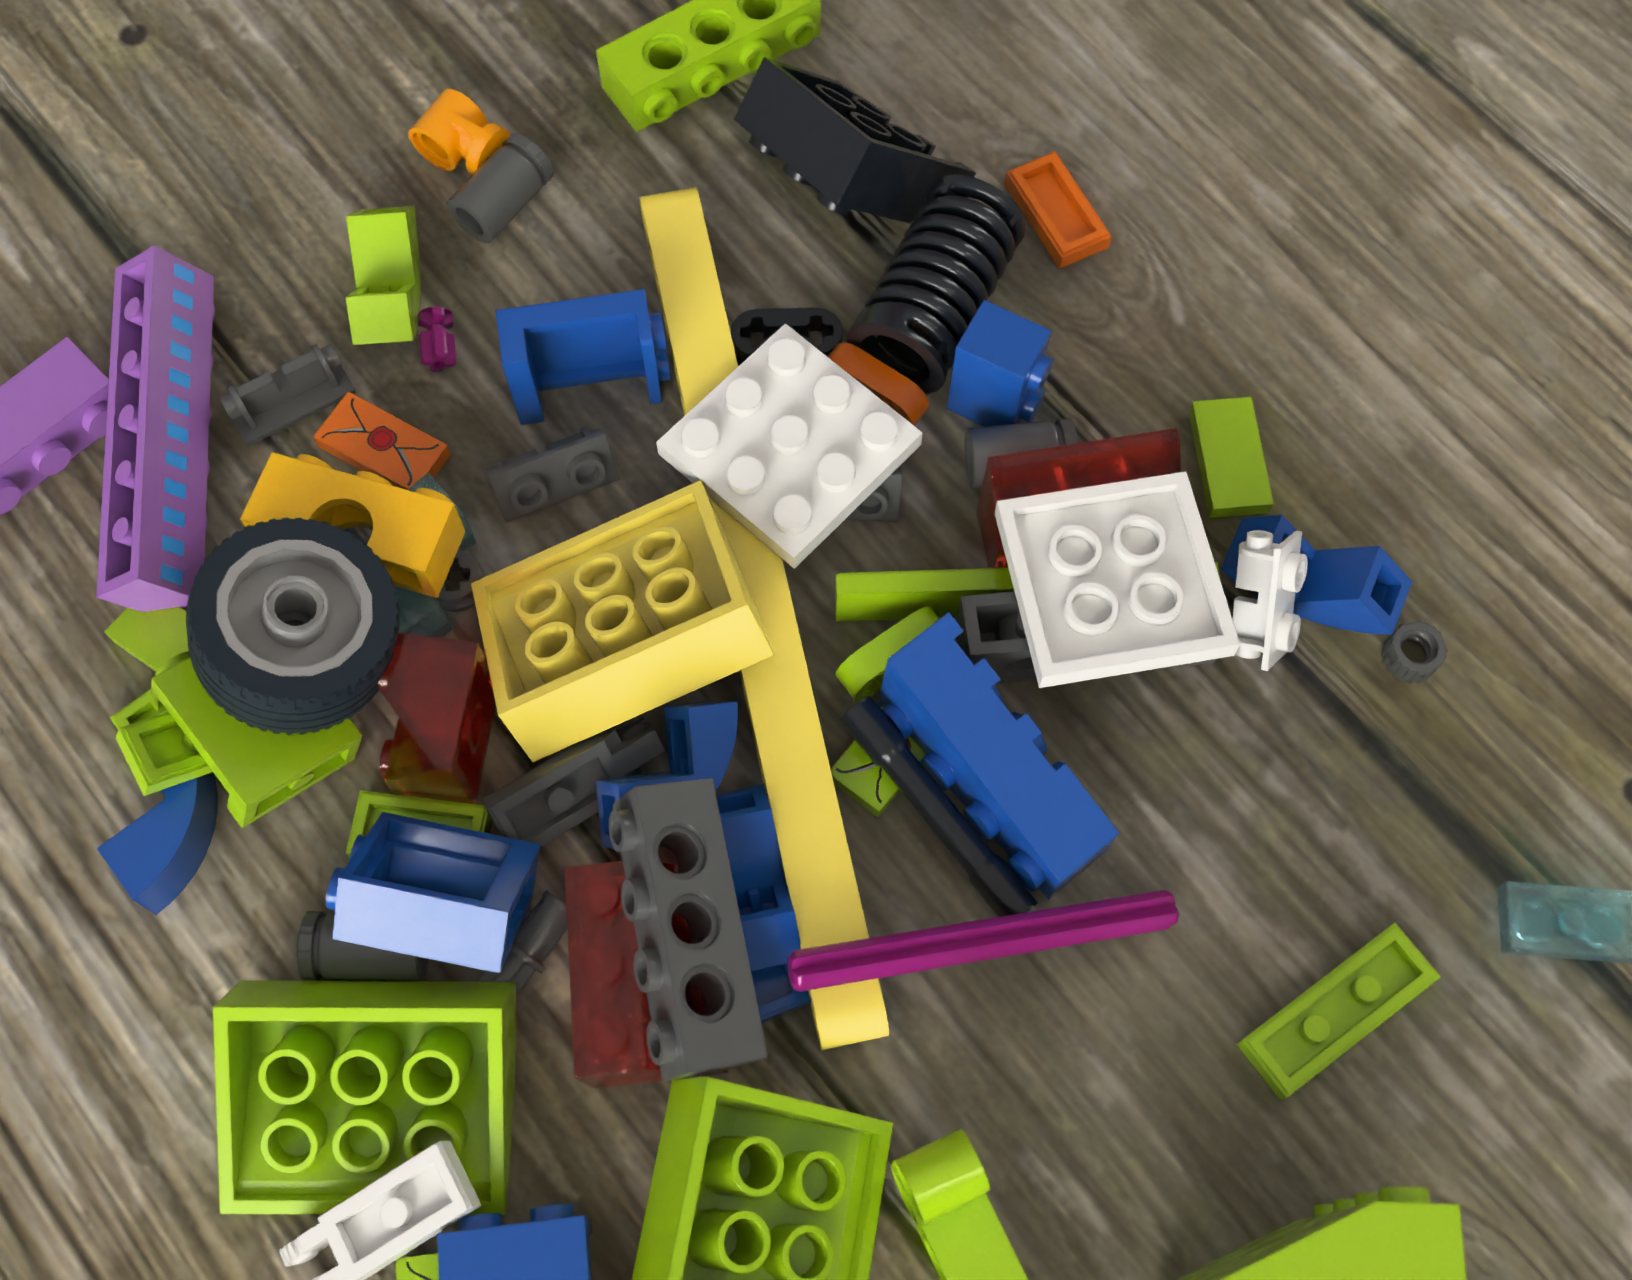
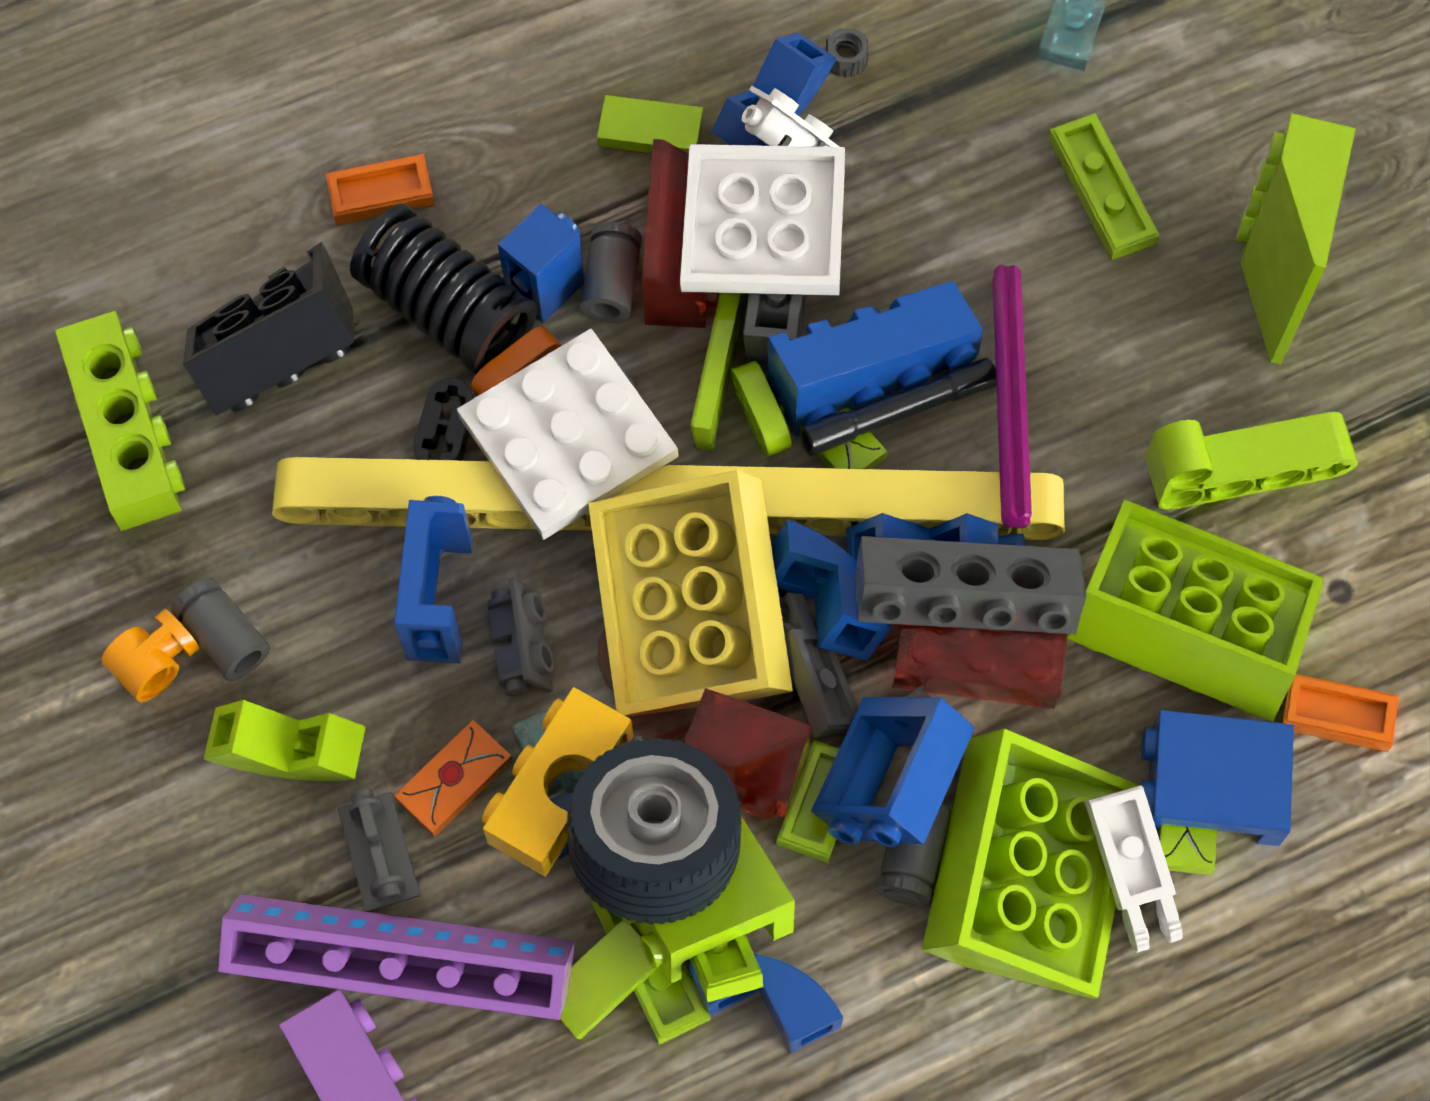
camera: 75 degrees left, 0 degrees up
magenta piece [418,307,456,372] -> none

